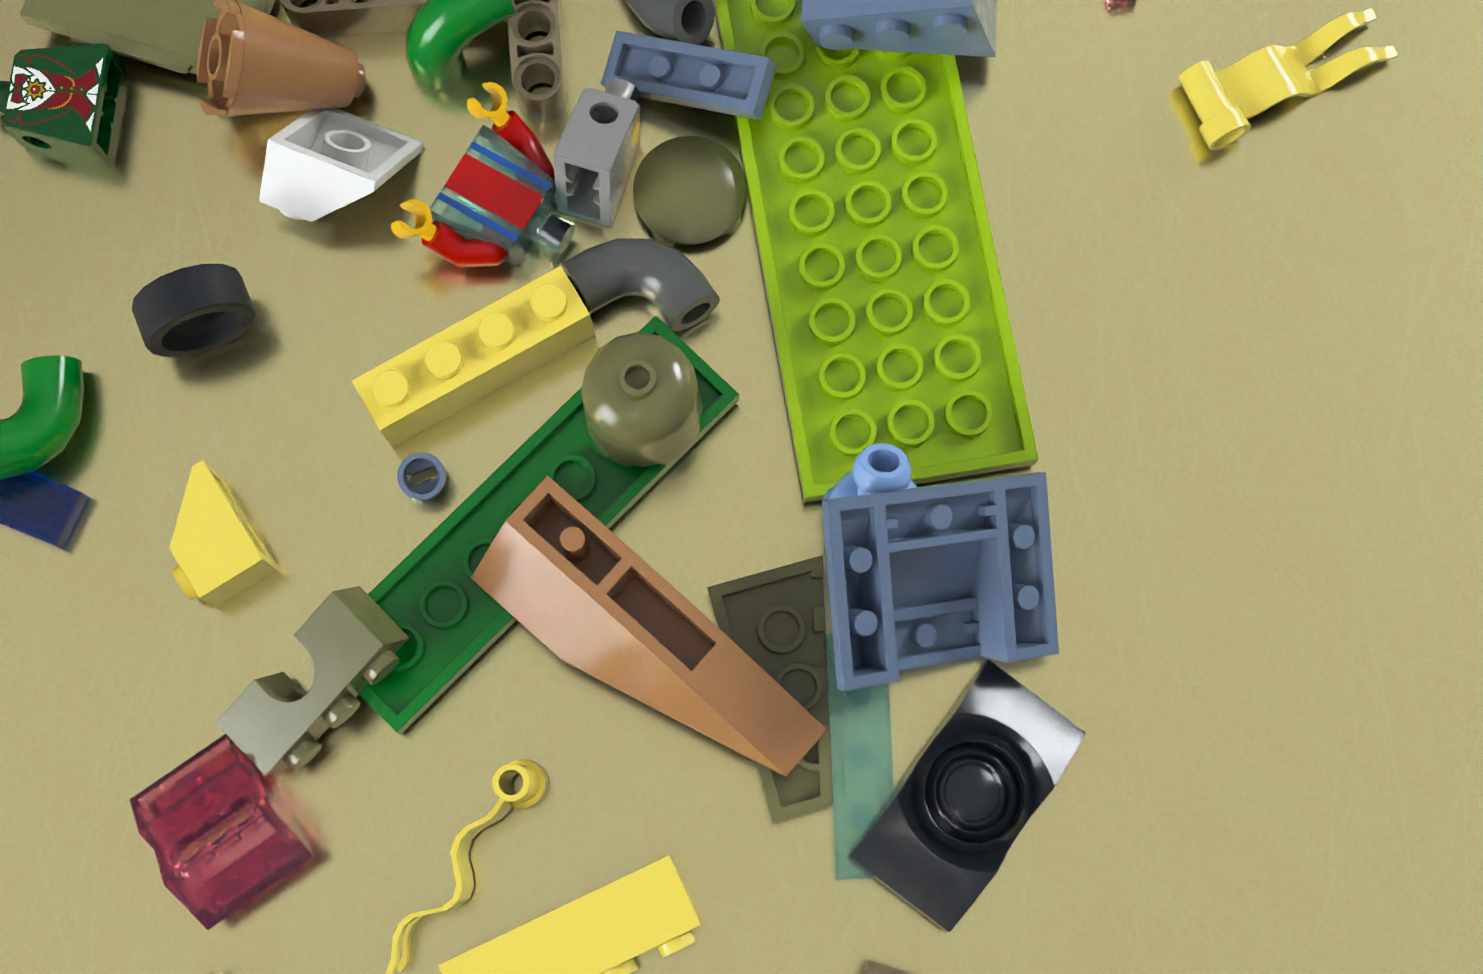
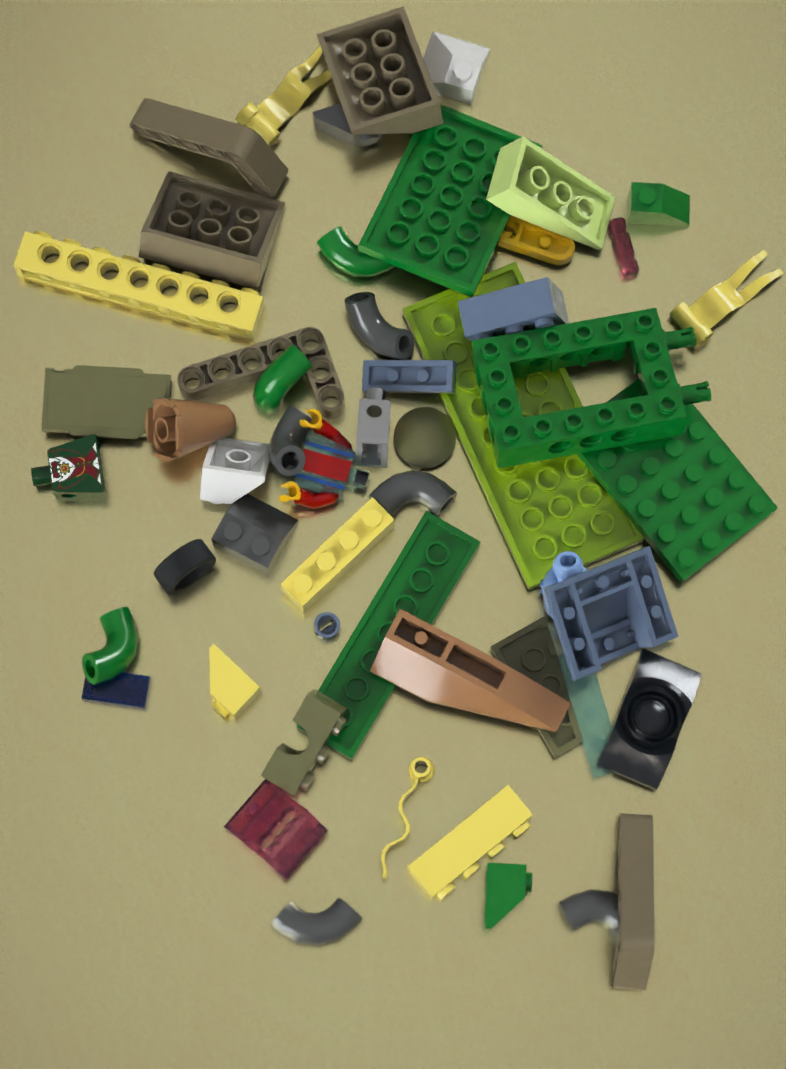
camera: 15 degrees left, 0 degrees up
olive cylinder [581,332,703,467] -> none
none -> dark grey slope [211,494,299,576]
none -> dark grey cylinder [268,405,312,476]
none -> green brick [471,308,711,468]
none -> green plate [577,378,778,583]

